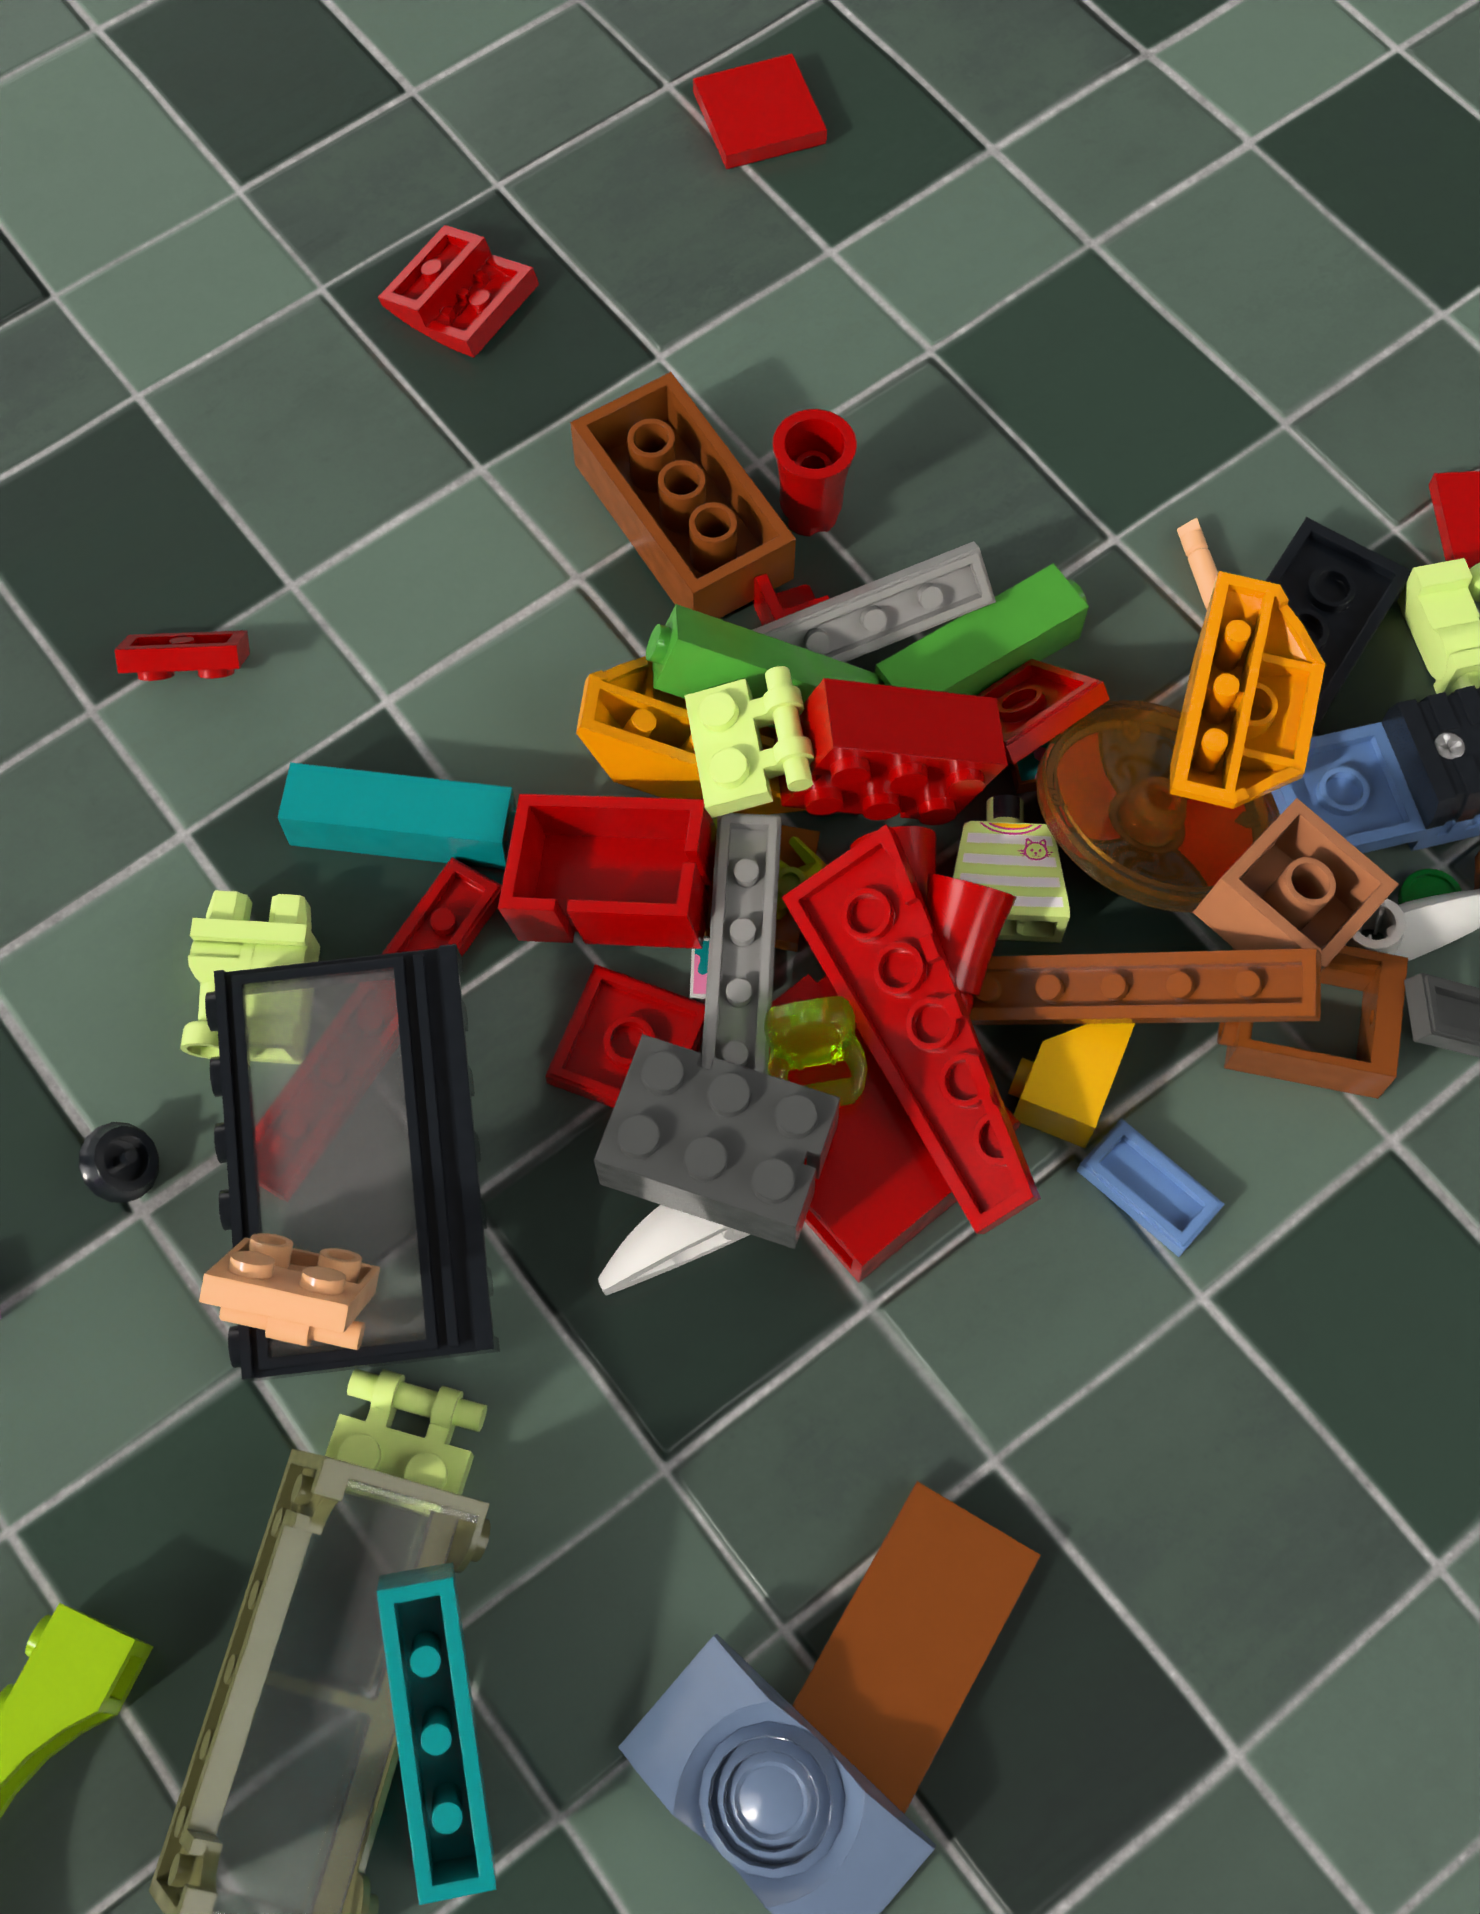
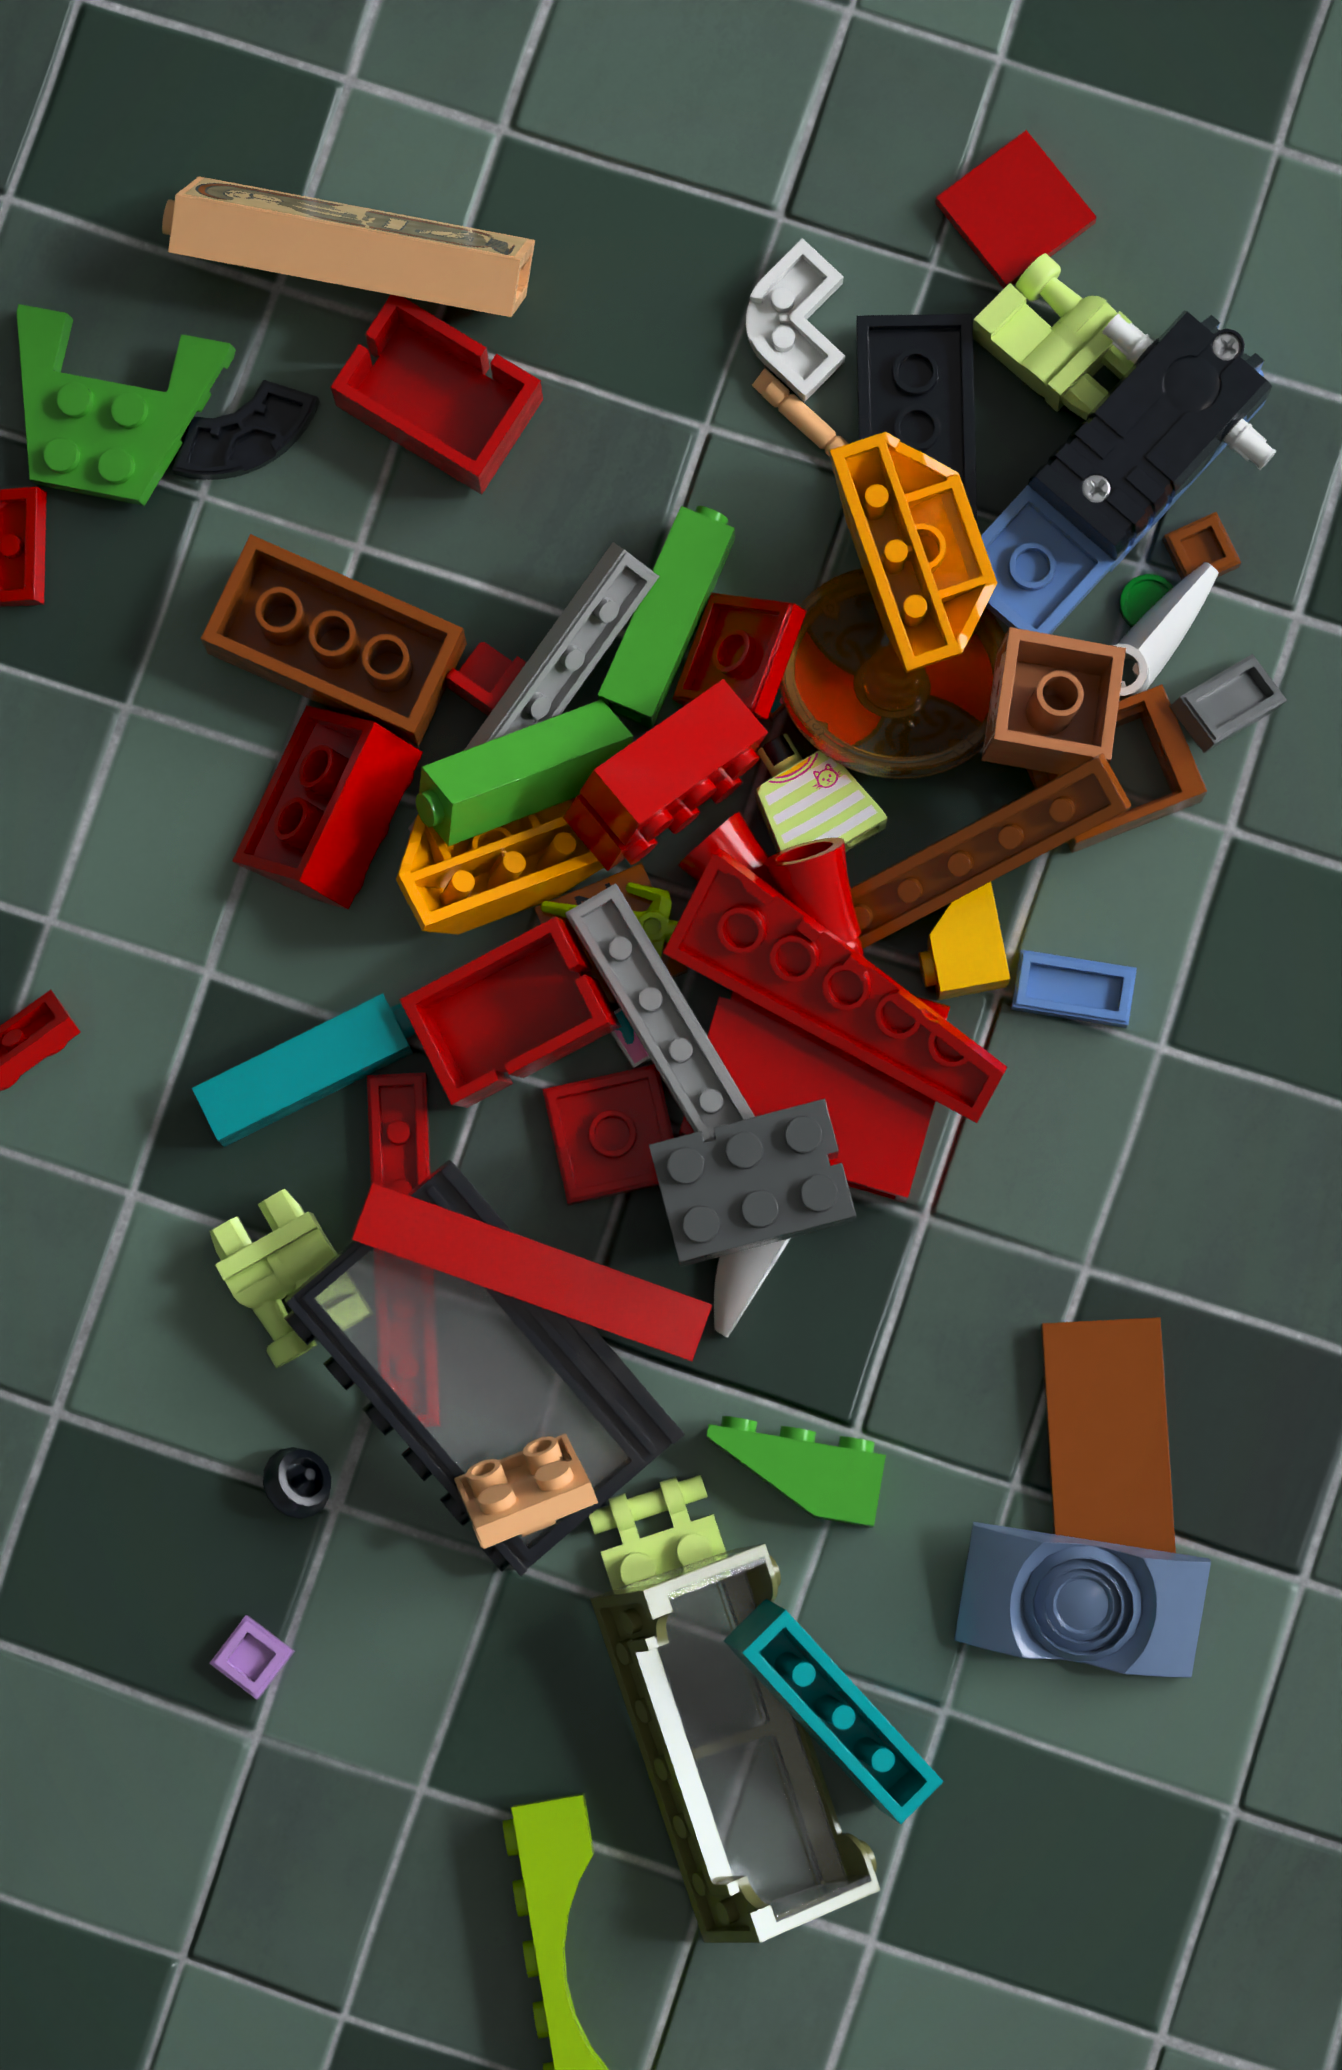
camera: 30 degrees left, 15 degrees up
yellowish green plate [684,666,814,818] -> none
red tile [693,53,827,169] -> none
clear neon green piece [764,996,868,1106] -> none
red plant [773,409,857,537] -> none
none -> bright green wing [16,304,236,506]
none -> light nougat brick [162,176,535,317]
none -> black tile [172,380,320,480]
none -> red slope [232,705,423,910]
none -> red piece [331,295,543,495]
none -> red tile [351,1182,712,1361]
none -> bright green slope [706,1416,886,1528]
none -> white plate [746,238,845,402]

